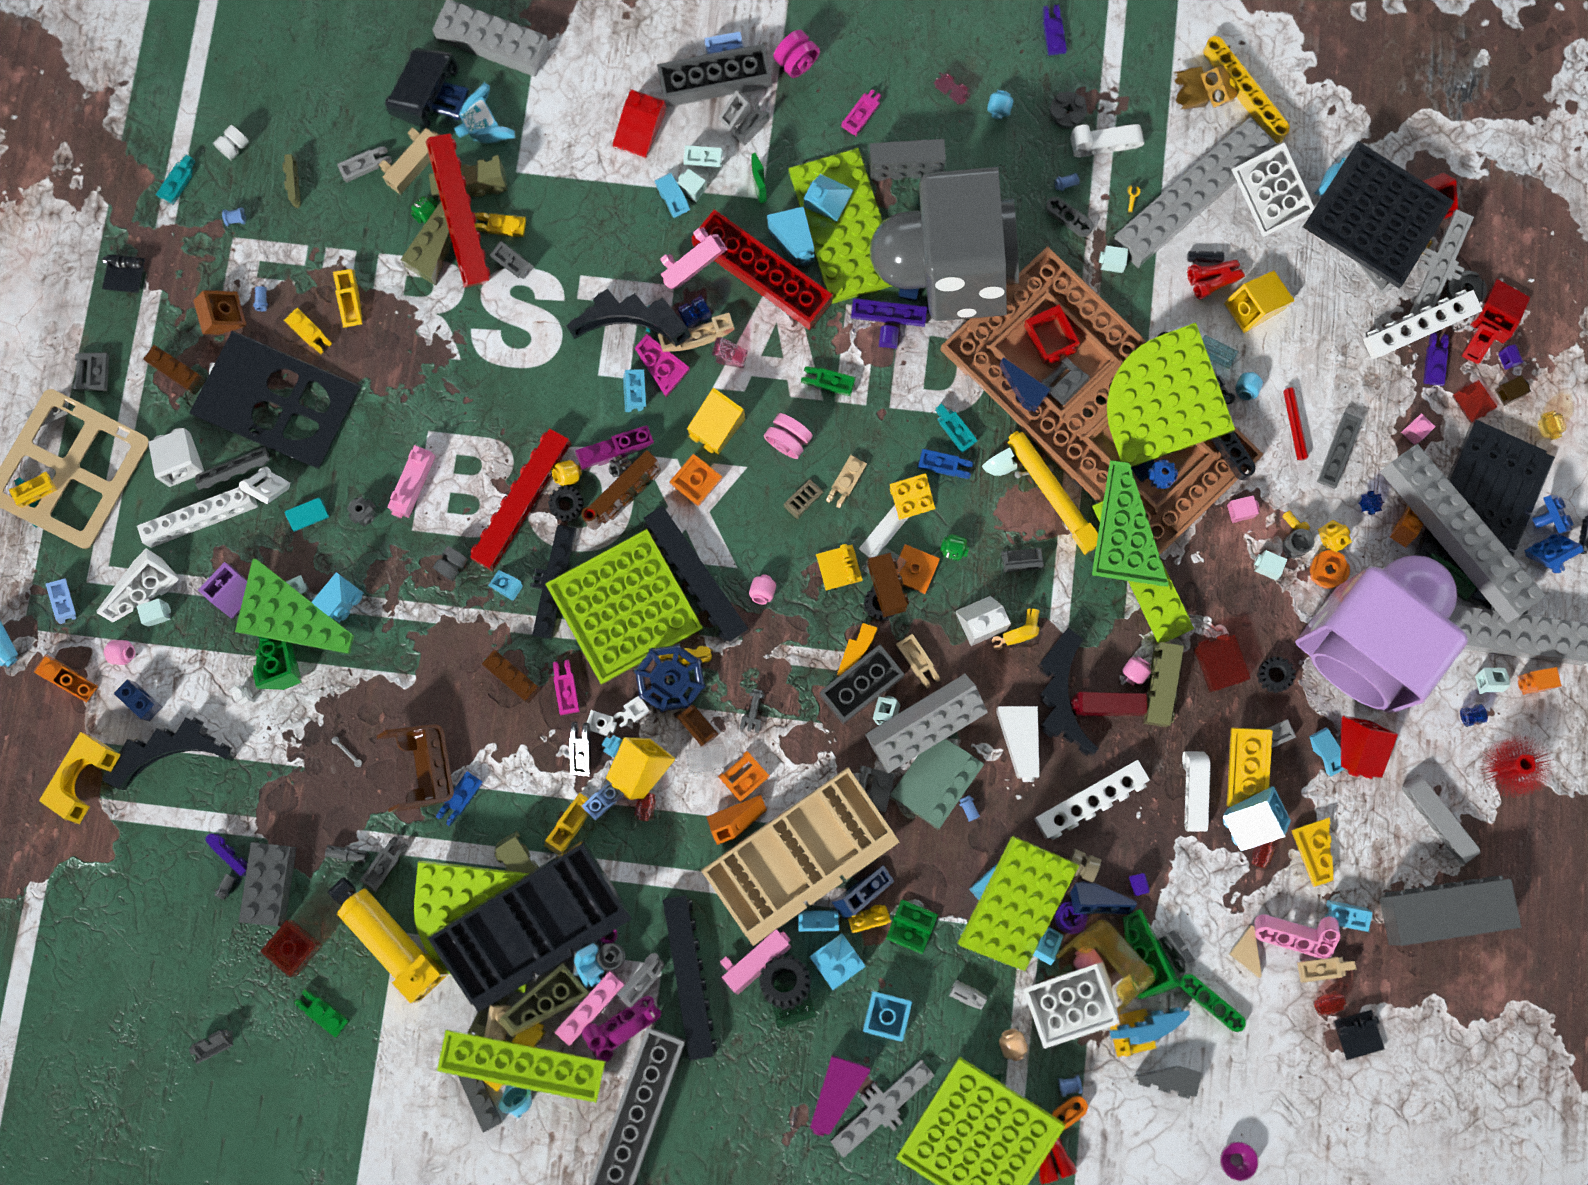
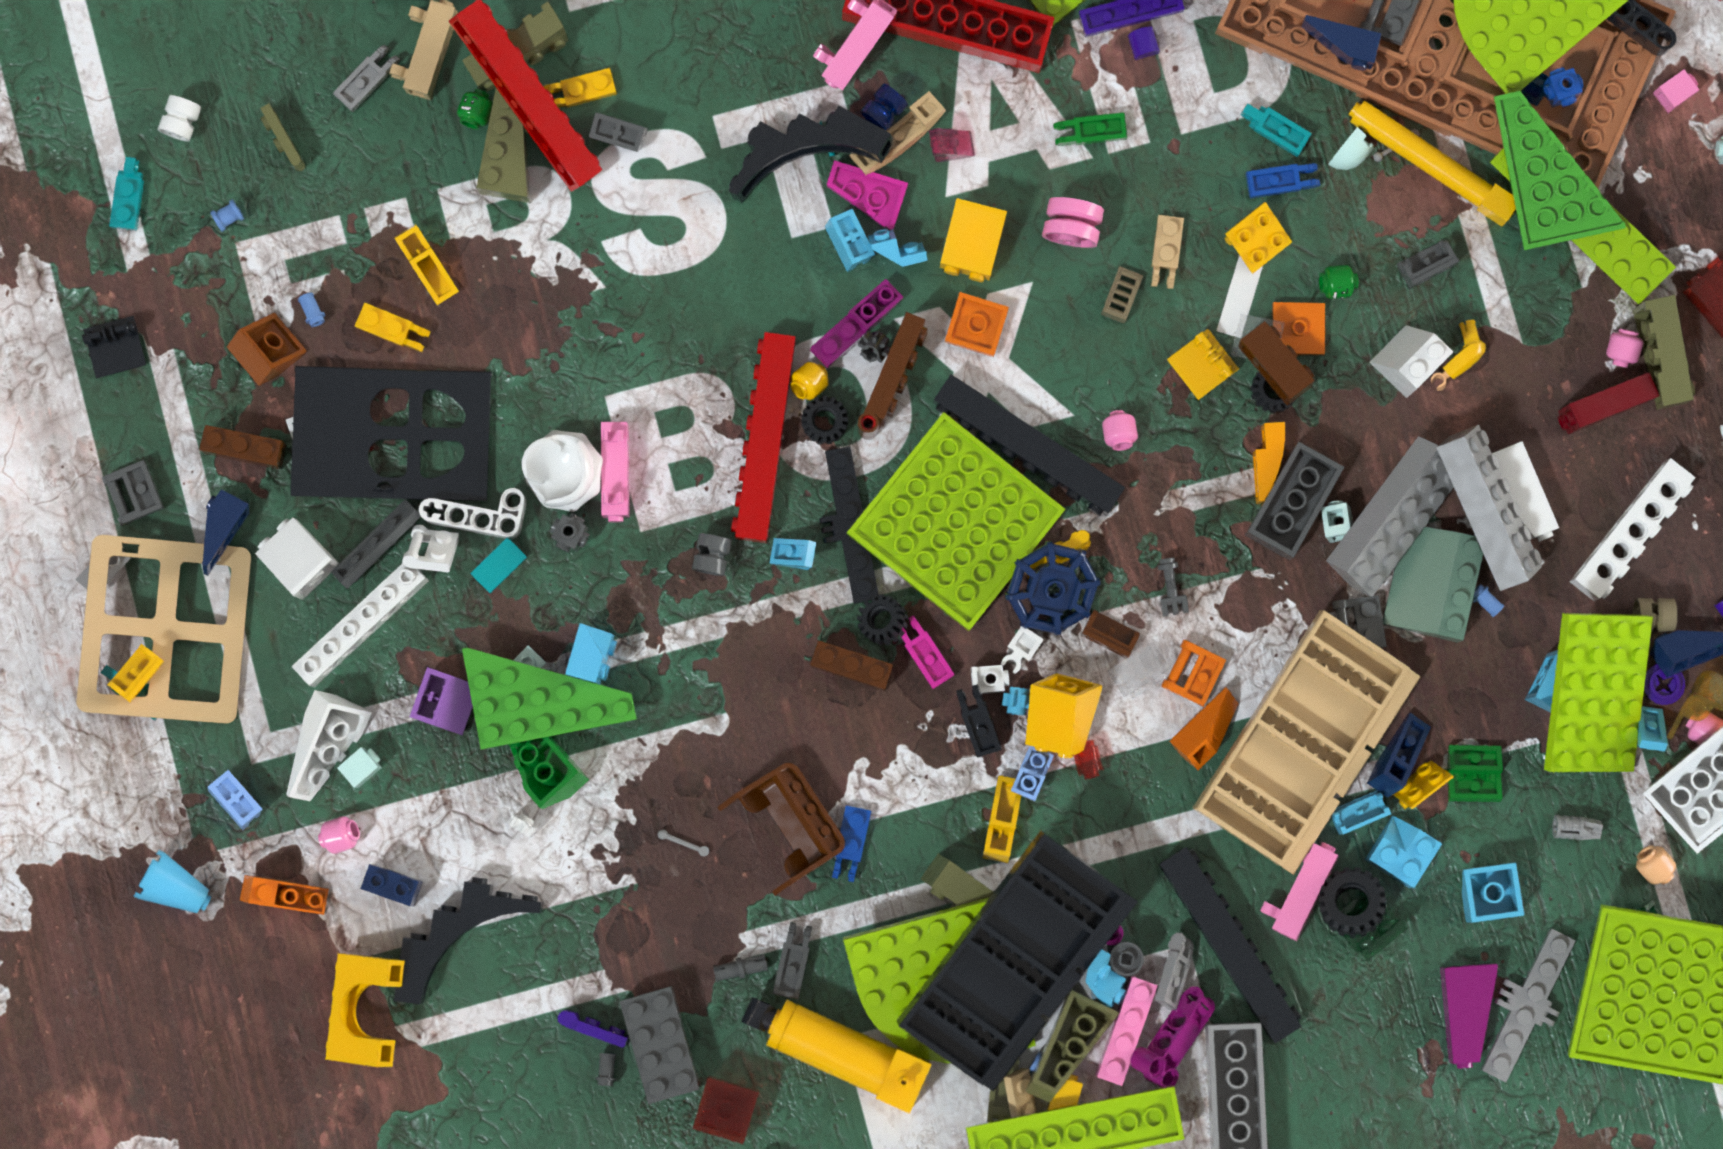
camera: 25 degrees left, 5 degrees up
tan hinge [896,634,941,689] -> none
black arch [1038,628,1099,756] -> none
none -> dark blue slope [202,489,249,576]
none -> white beam [419,488,527,539]
none -> white piece [522,430,603,512]
none -> black tyre [857,594,908,645]
none -> medium azure slope [868,229,928,267]
none -> light grey brick [1436,424,1542,591]

